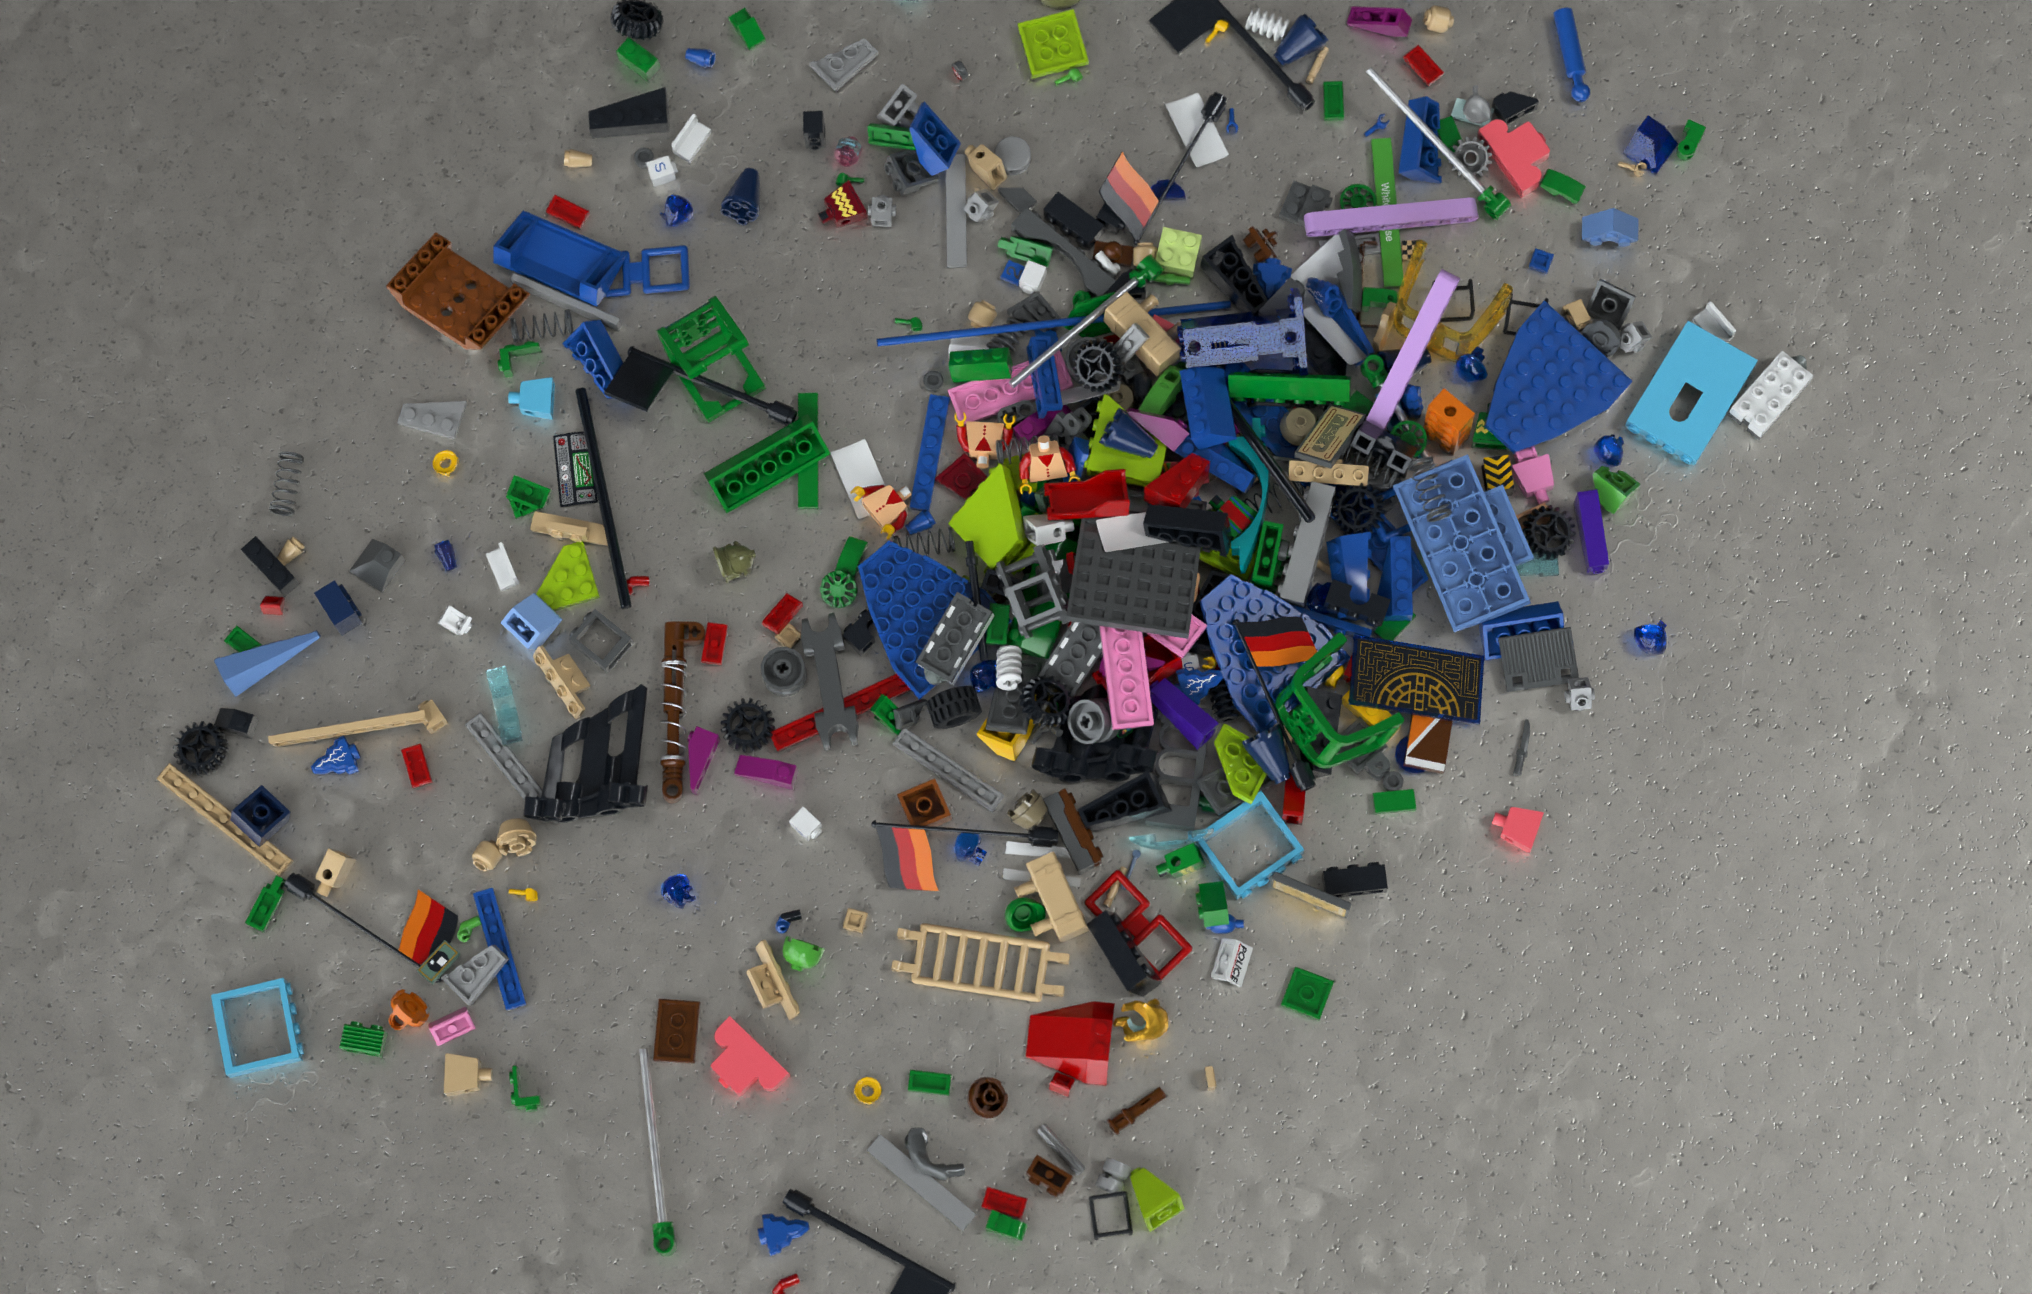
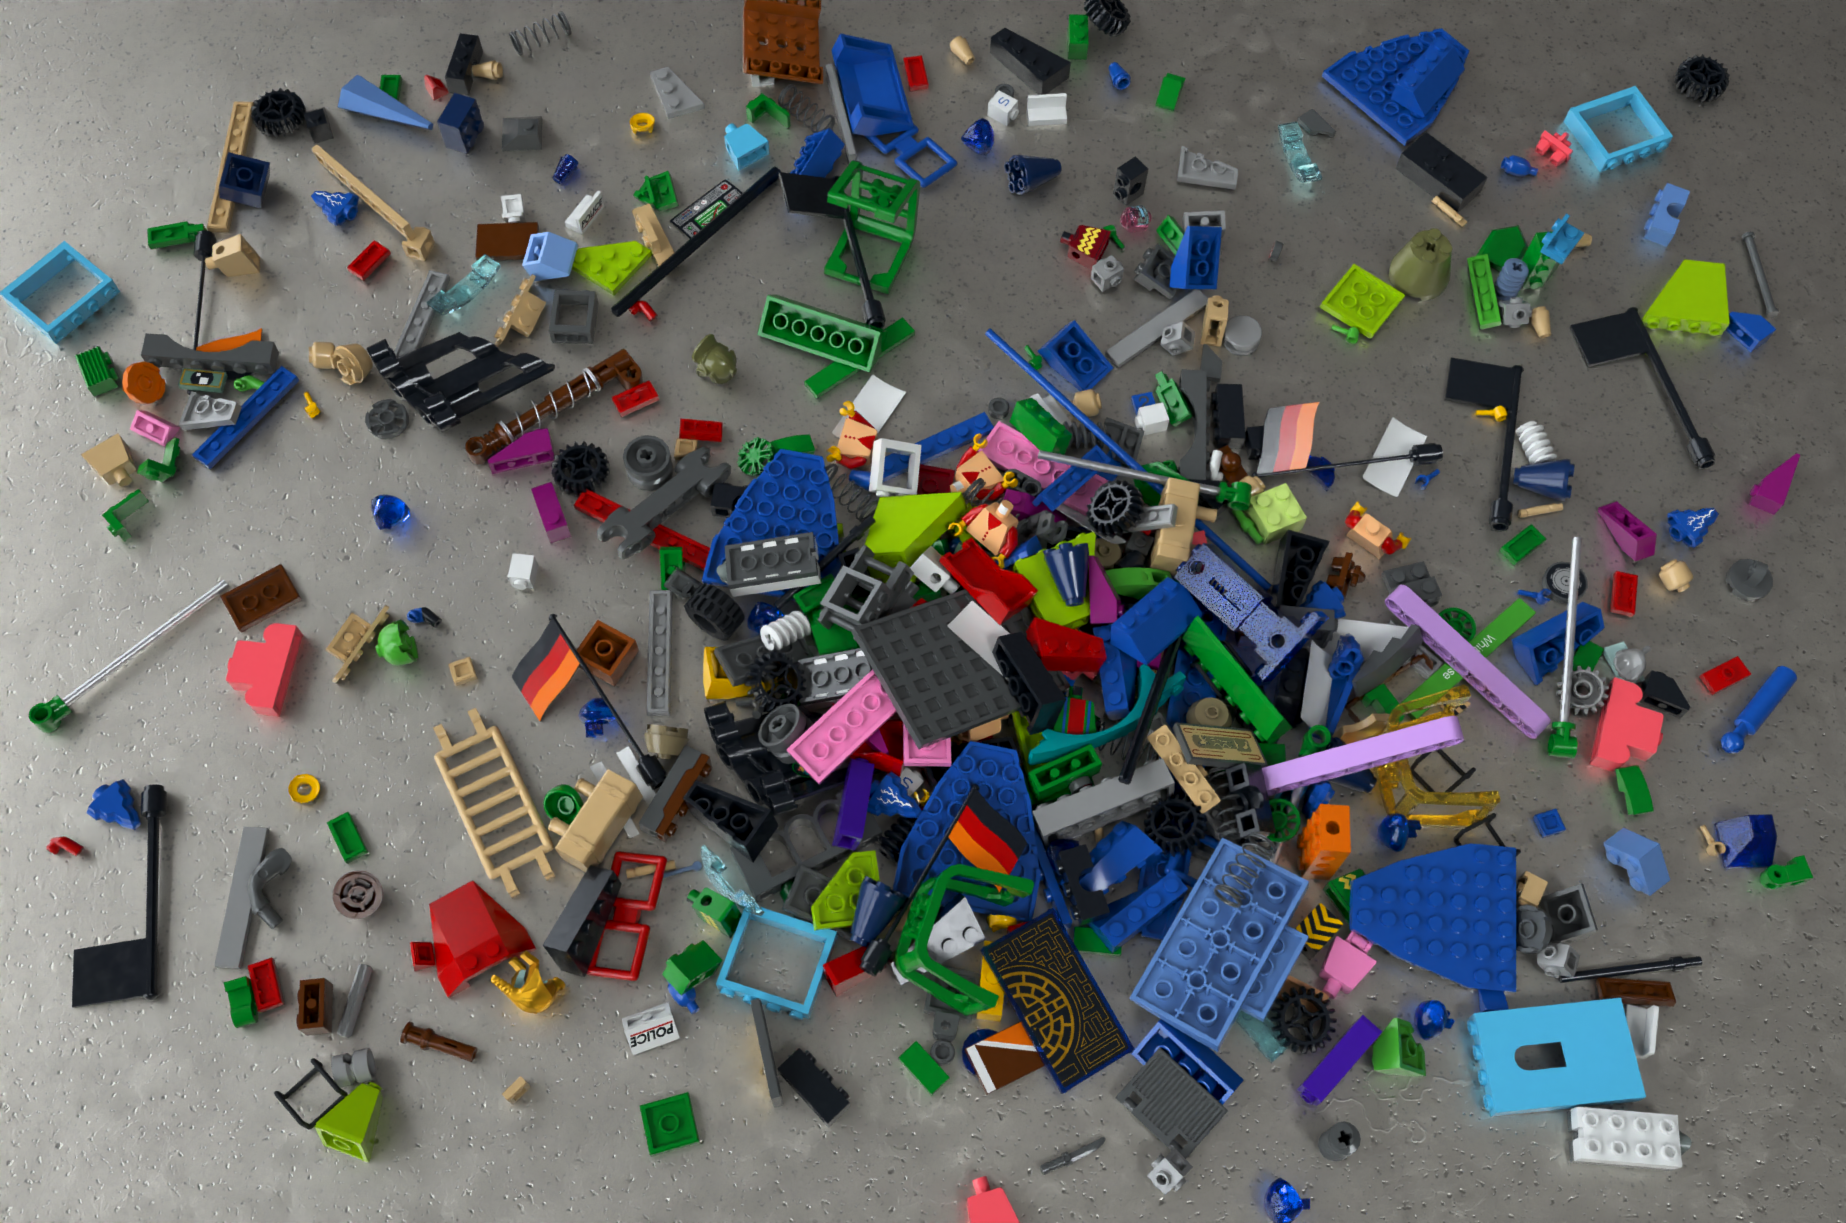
camera: 45 degrees right, 10 degrees down
none -> green bracket [137,437,180,483]
none -> dark grey arch [141,333,279,375]
none -> dark grey piece [365,399,409,439]
none -> reddish brown tile [475,222,539,261]
none -> white window [869,438,921,497]
none -> blue slope [1038,320,1113,391]
none -> dark grey piece [1318,1121,1361,1162]
none -> light nougat torso [1345,501,1412,559]
none -> blue slope [1478,989,1509,1012]
none -> tile [1542,562,1588,604]
none -> black bar [1558,956,1702,983]
none -> reddish brown tile [1595,977,1676,1007]
none -> red plate [1699,656,1751,695]

